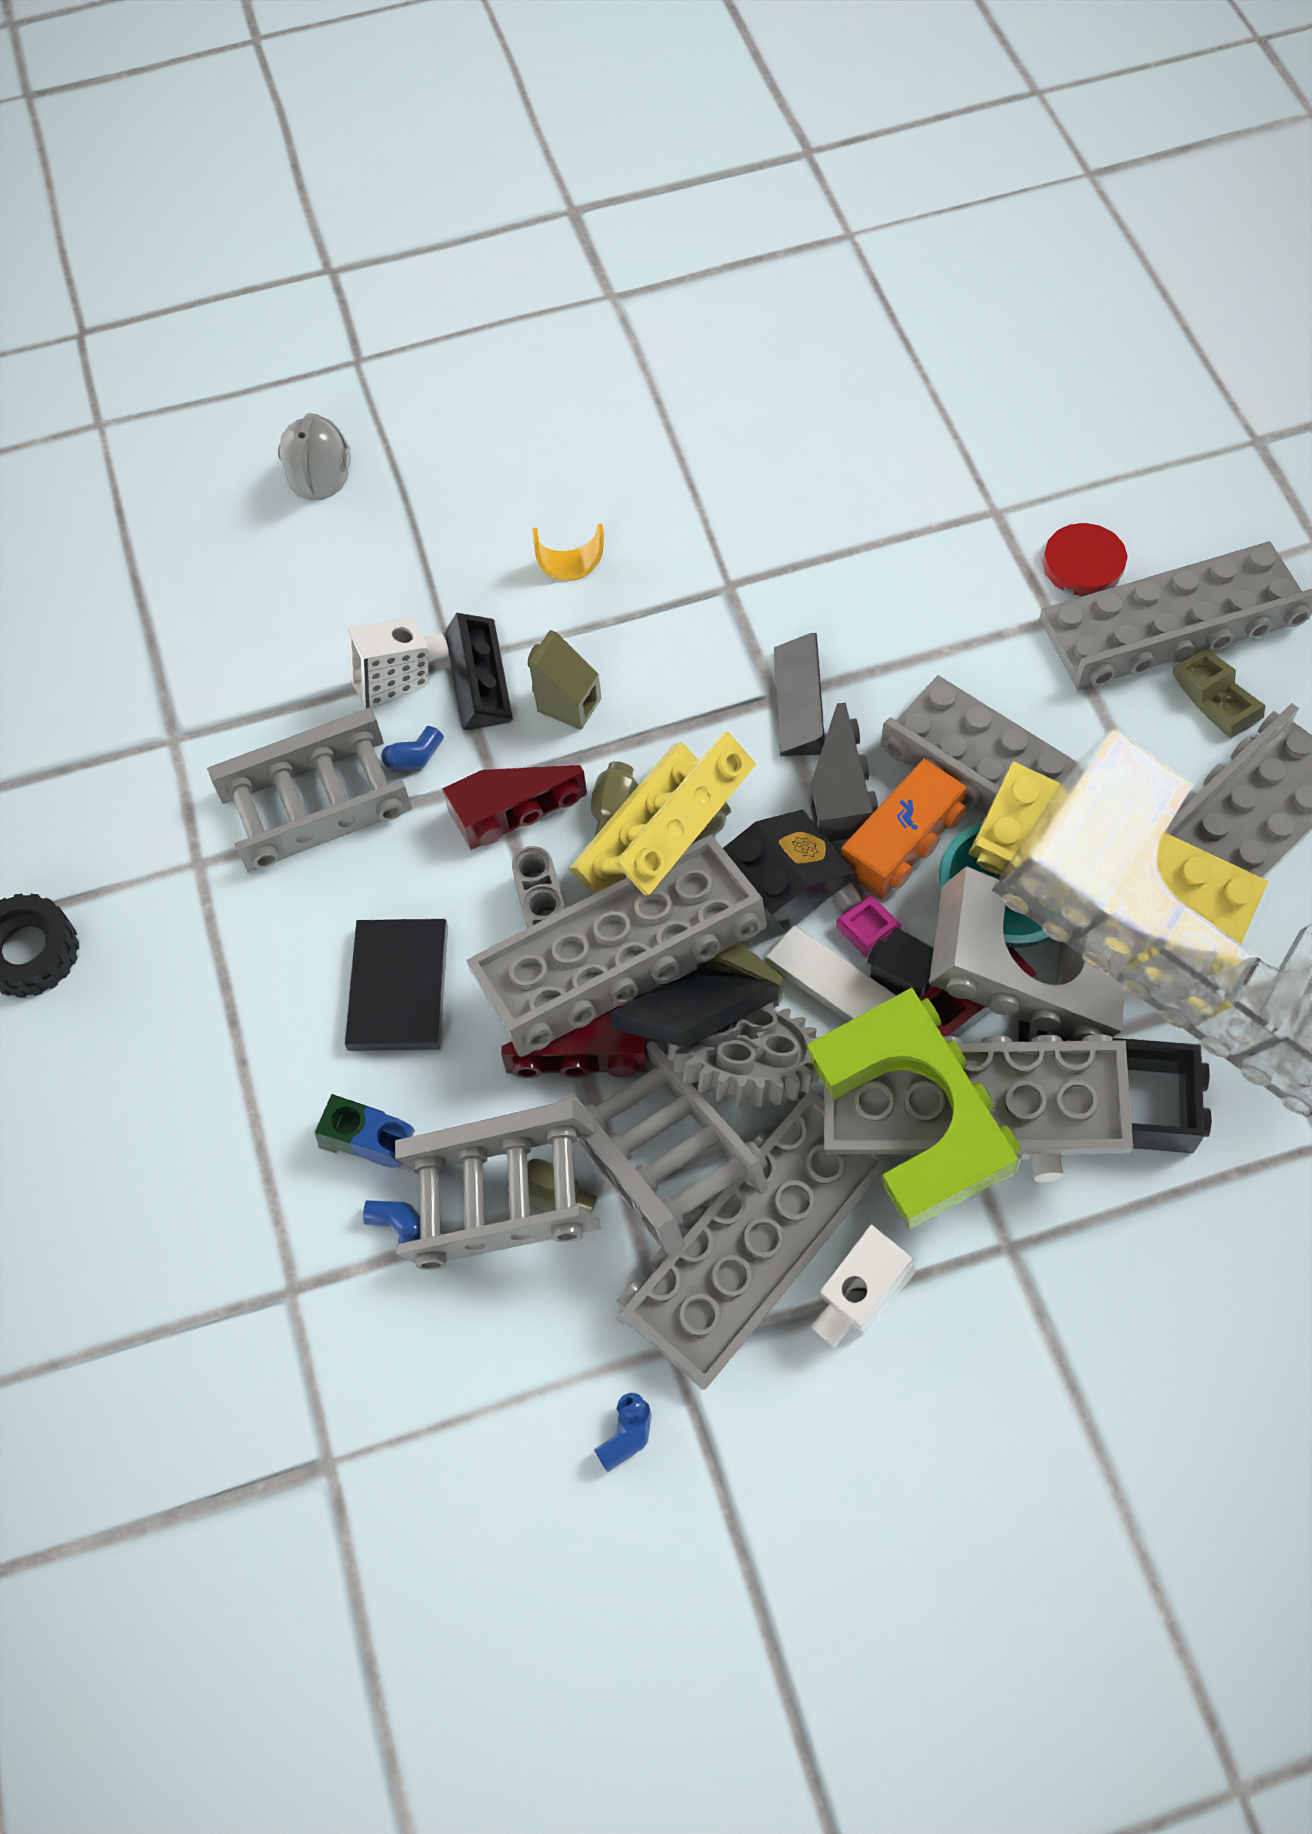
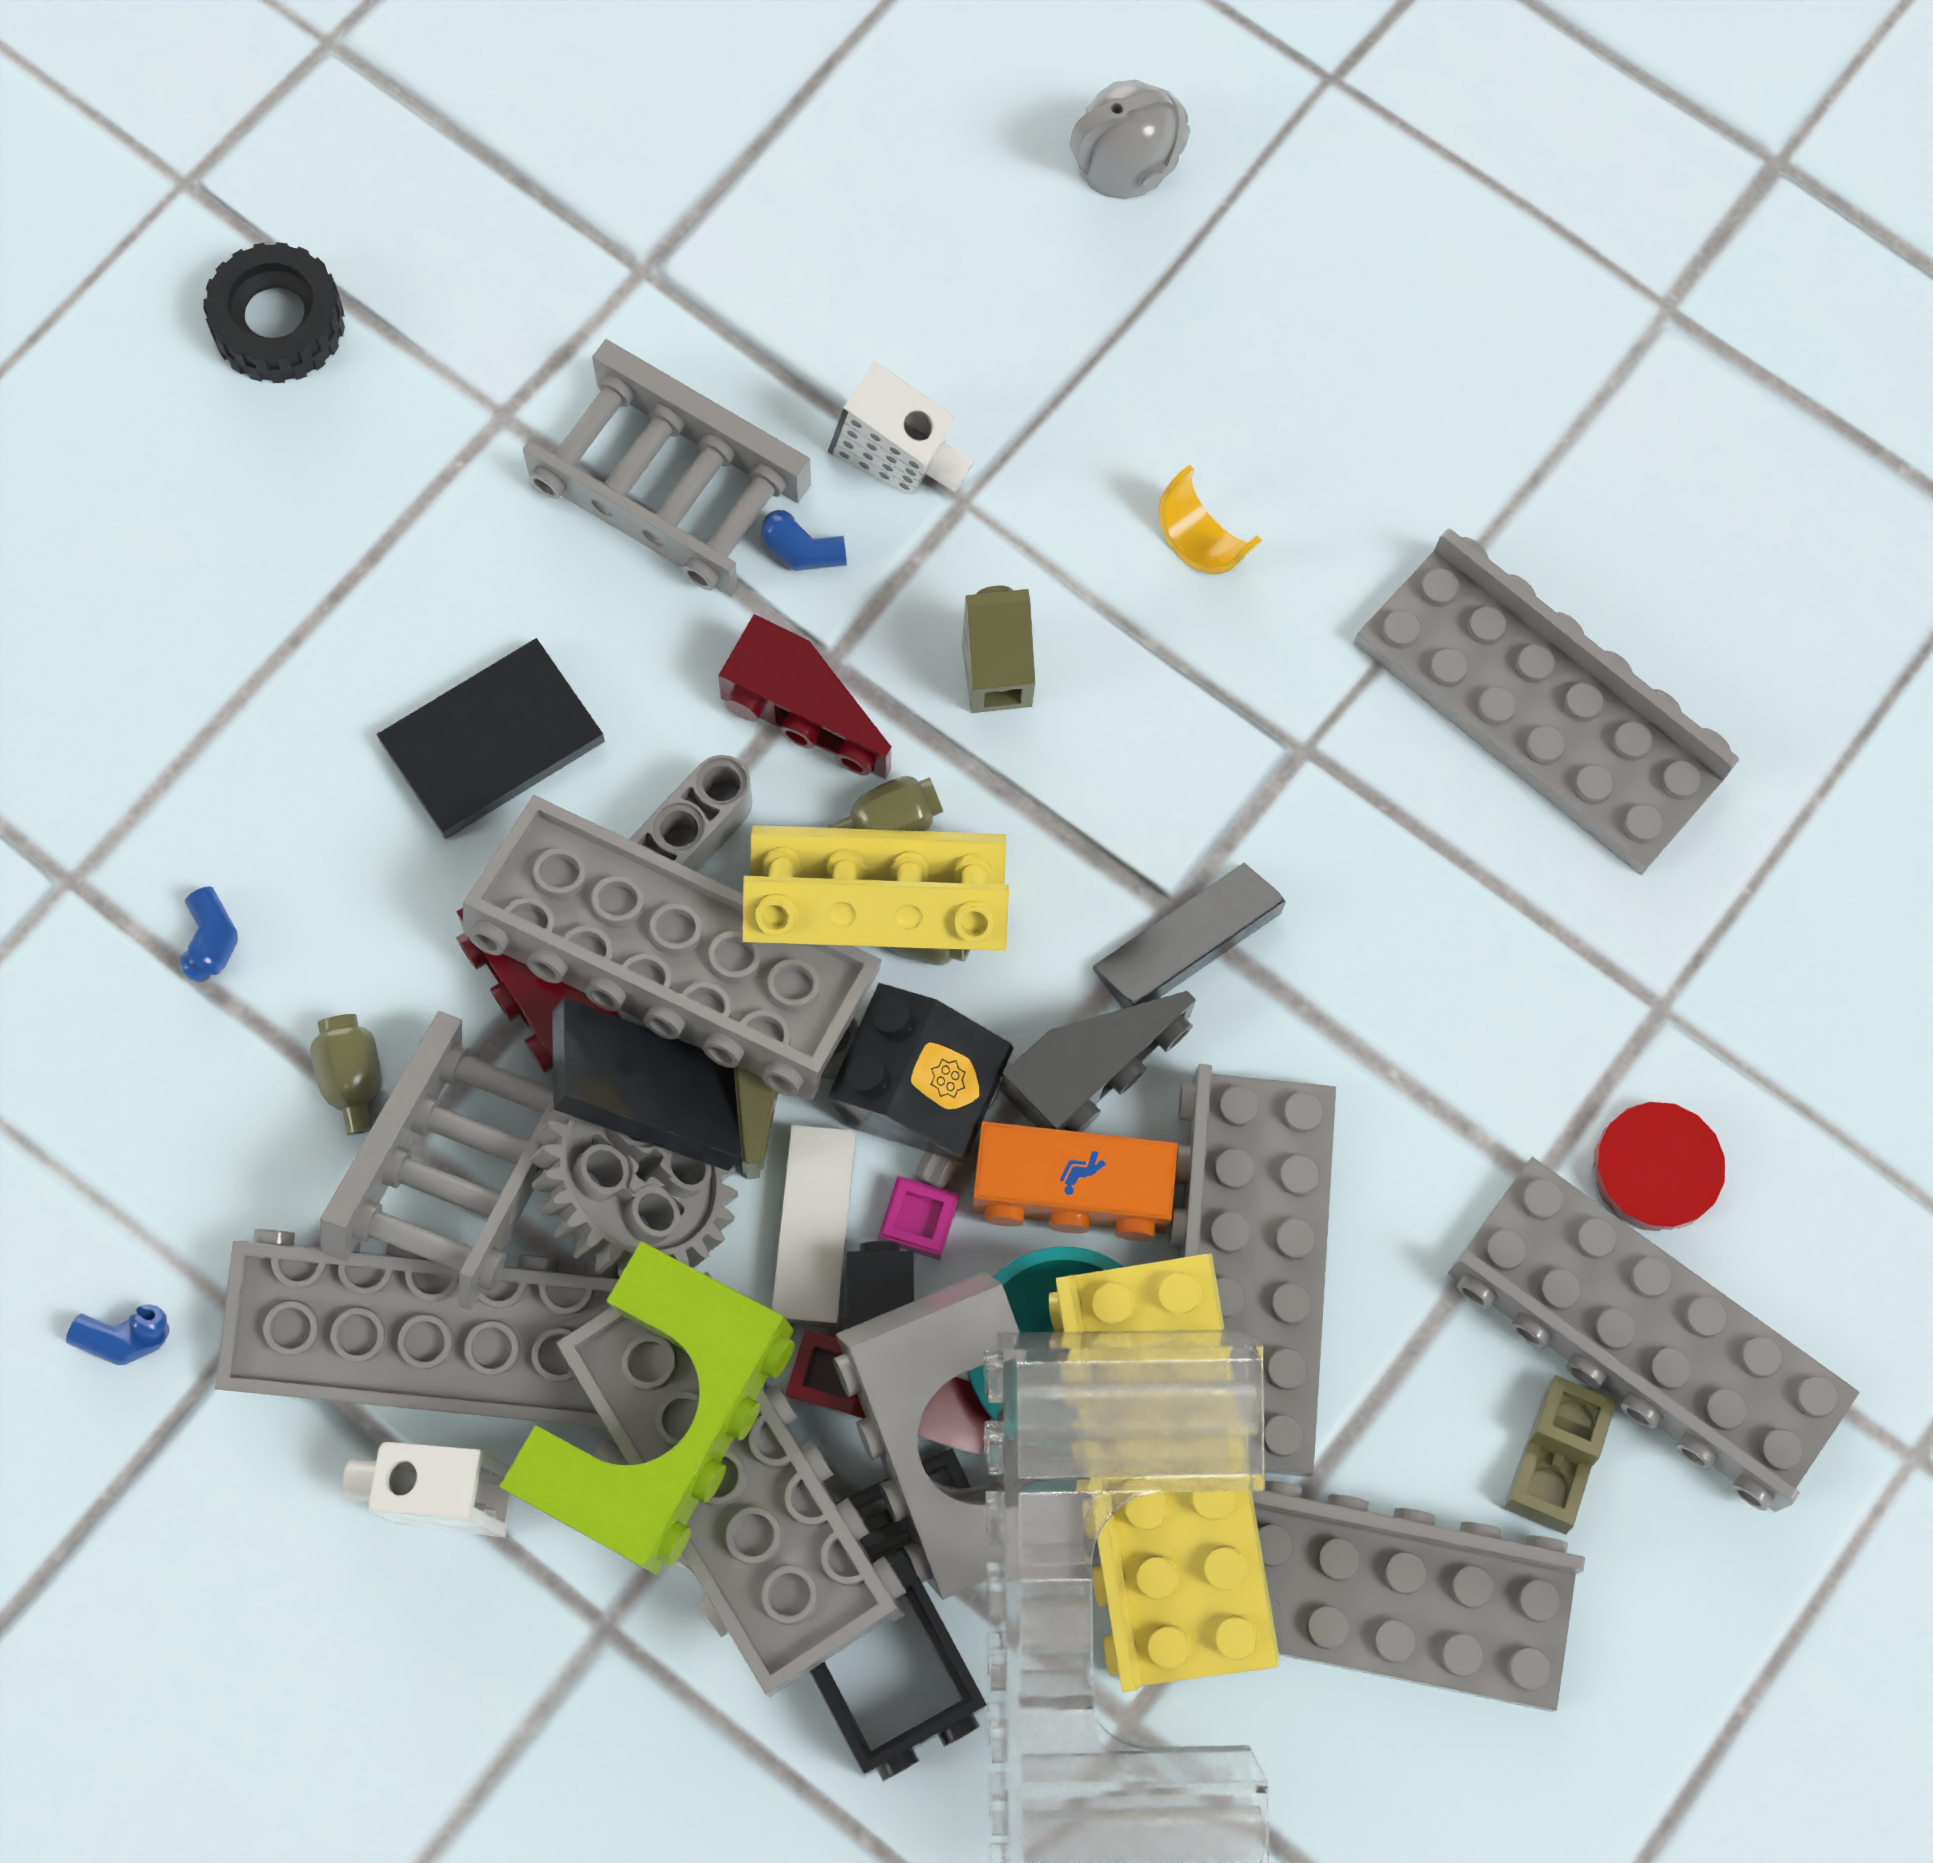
camera: 45 degrees right, 10 degrees up
leg [314,1094,415,1168] -> none
light grey fence [395,1099,601,1270] -> none
black slope [445,612,513,730] -> none
none -> light grey bracket [1354,528,1739,875]

